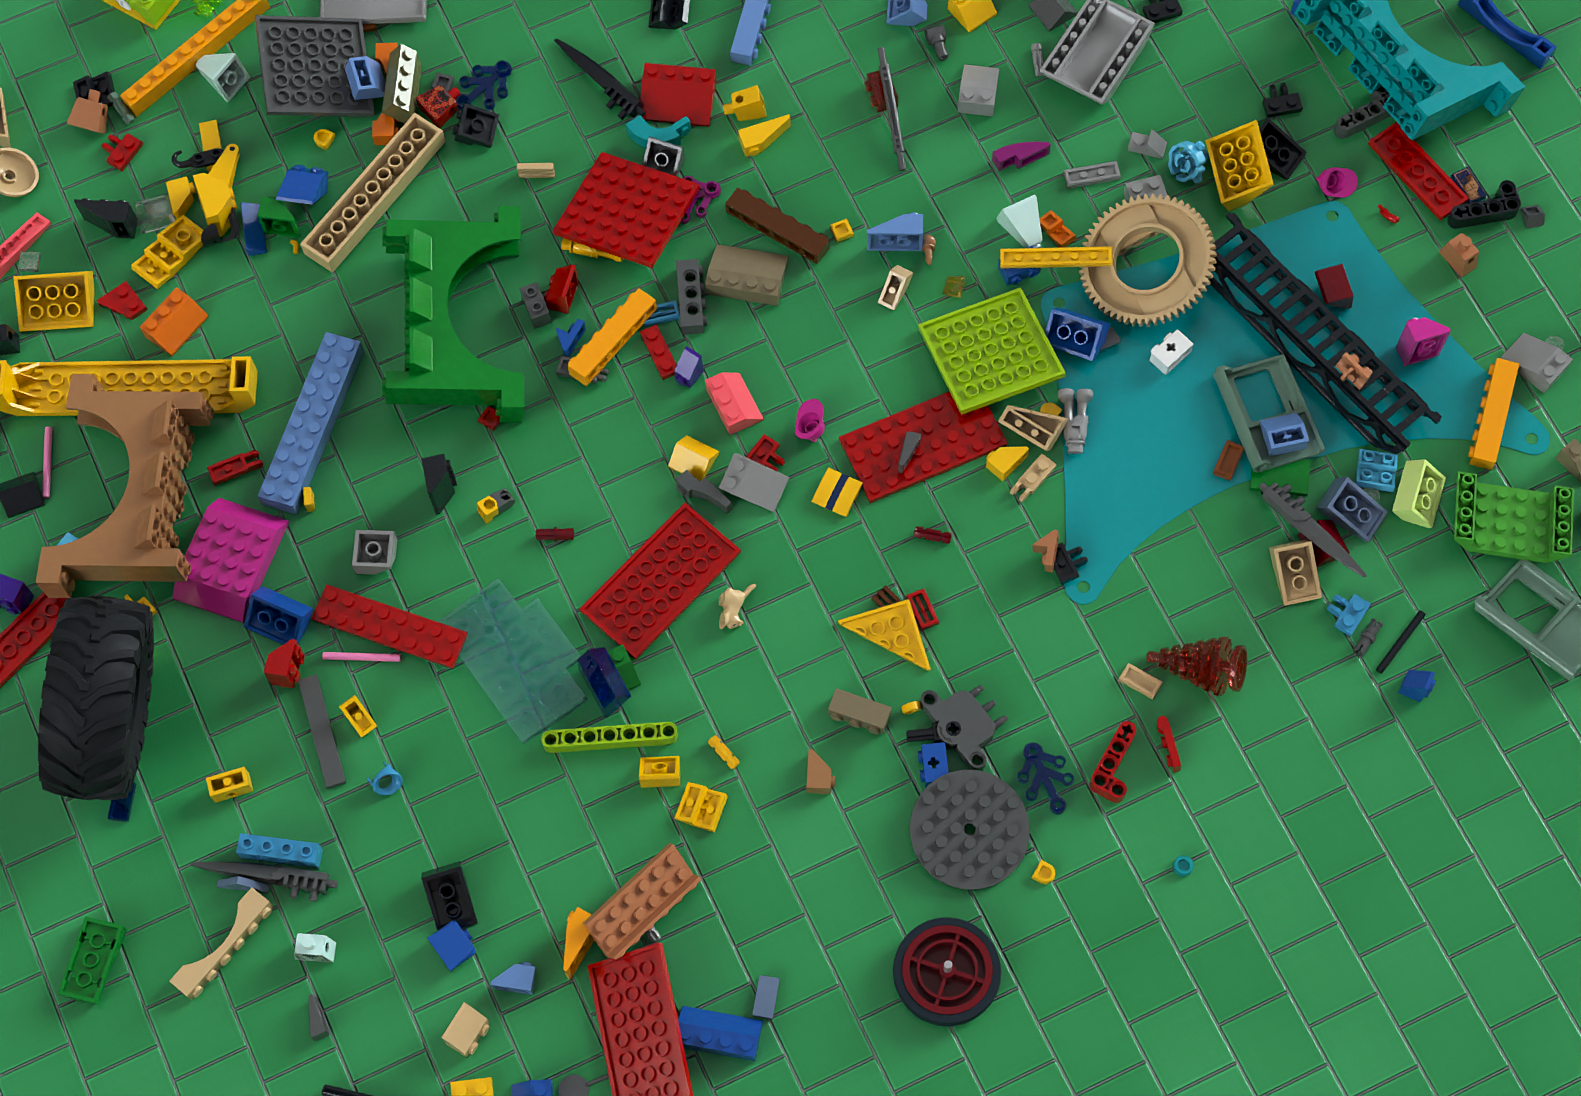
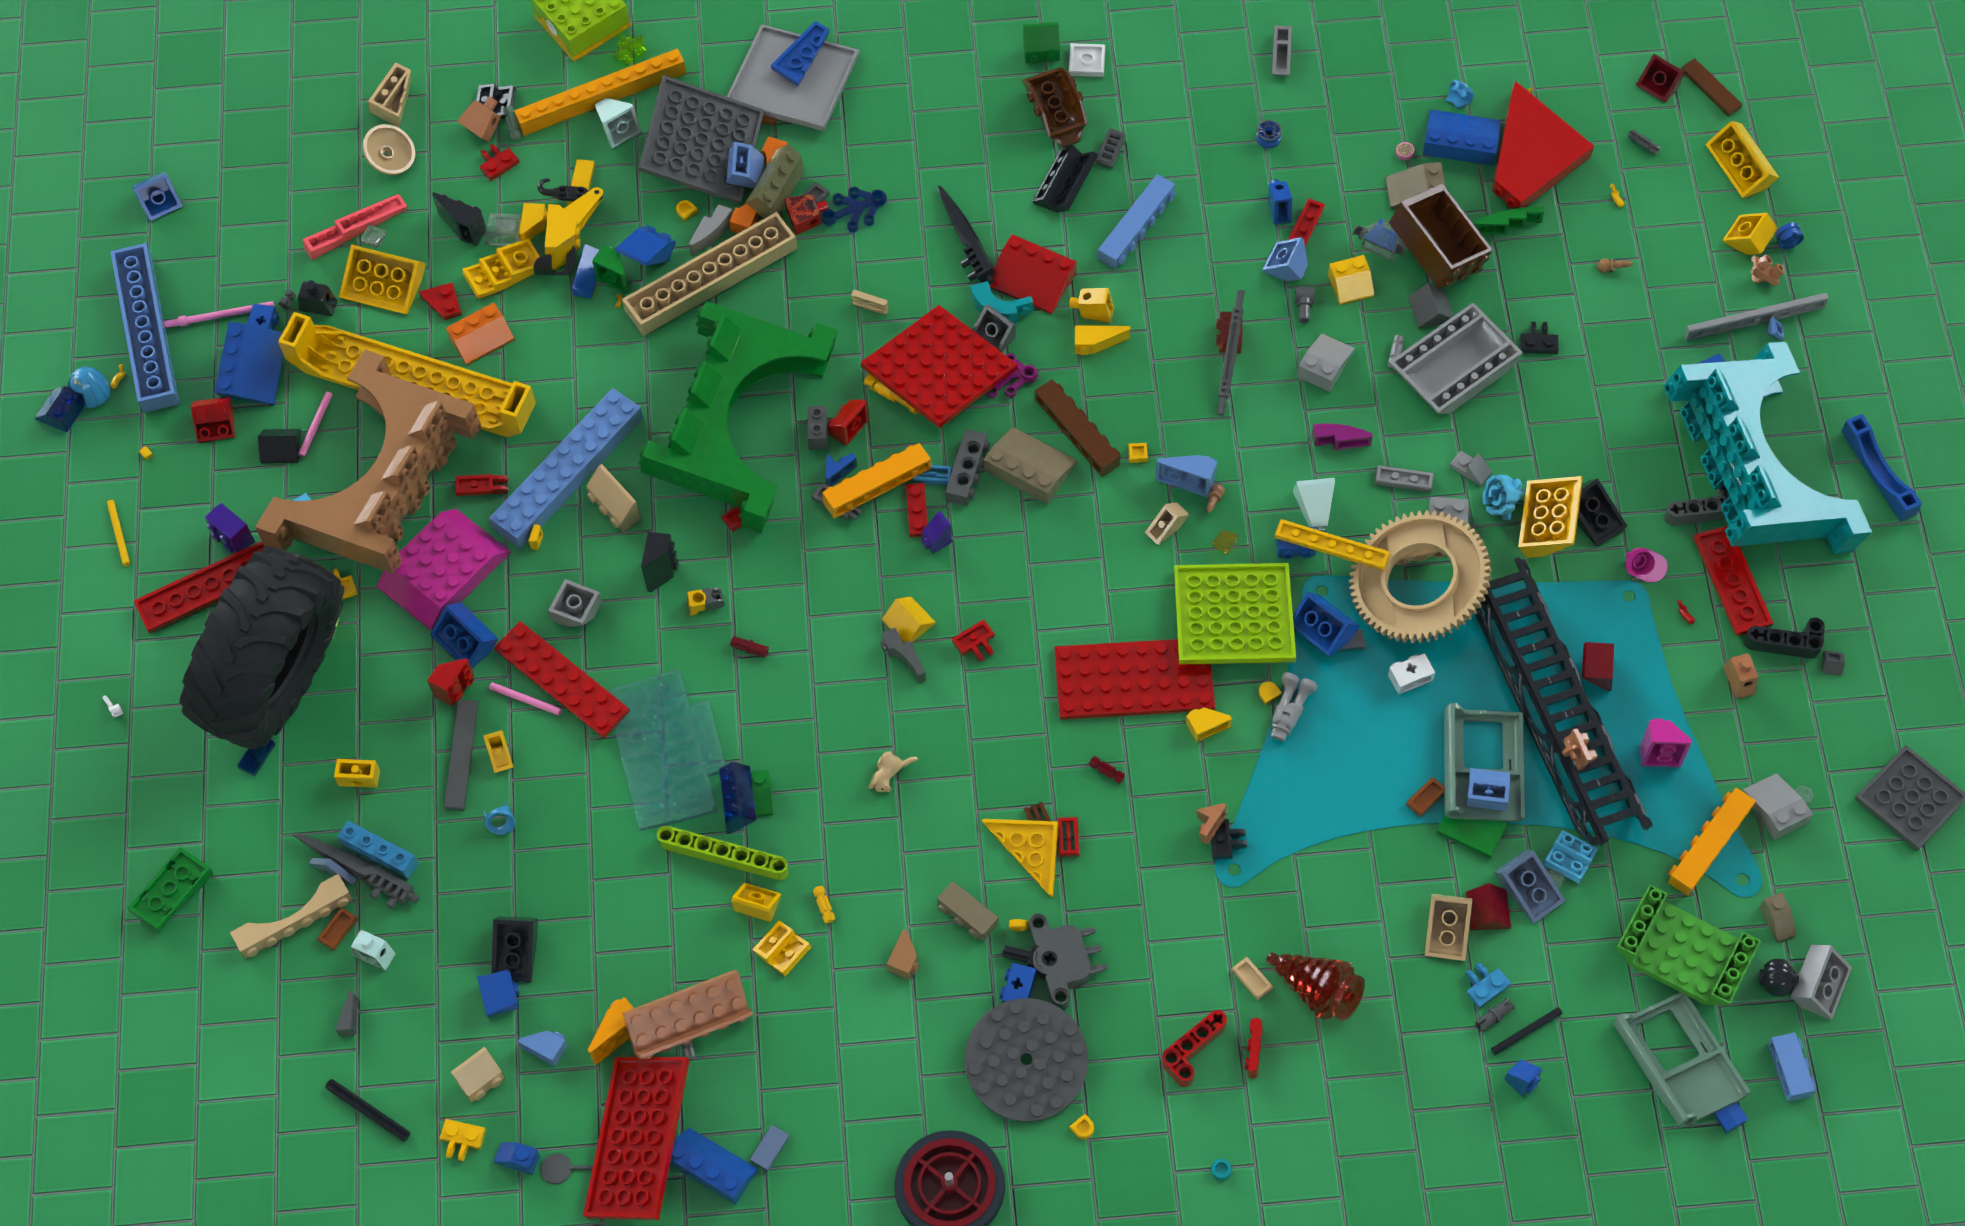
camera: 20 degrees right, 5 degrees down
black plate [452,103,499,148] -> none
red plate [579,503,741,660] -> none
coral slope [705,372,764,435] -> none
light grey slope [719,453,790,512] -> none
dark pink piece [795,399,825,442] -> none
yellow slope [811,467,863,517] -> none
dark grey slope [898,431,922,473] -> none
tan wedge [998,405,1070,451] -> none
tan hinge [1010,454,1057,502] -> none
clear blue plant [1017,743,1074,815] -> none
orange slope [1040,210,1076,248] -> none
dark grey piece [1259,482,1367,577] -> none
black hinge [1262,83,1303,118] -> none
yellowish green slope [1392,459,1446,528] -> none
tile [1451,167,1486,204] -> none
none -> dark orange tile [317,907,359,951]
none -> tan slope [586,464,641,532]
none -> light grey slope [689,204,732,255]

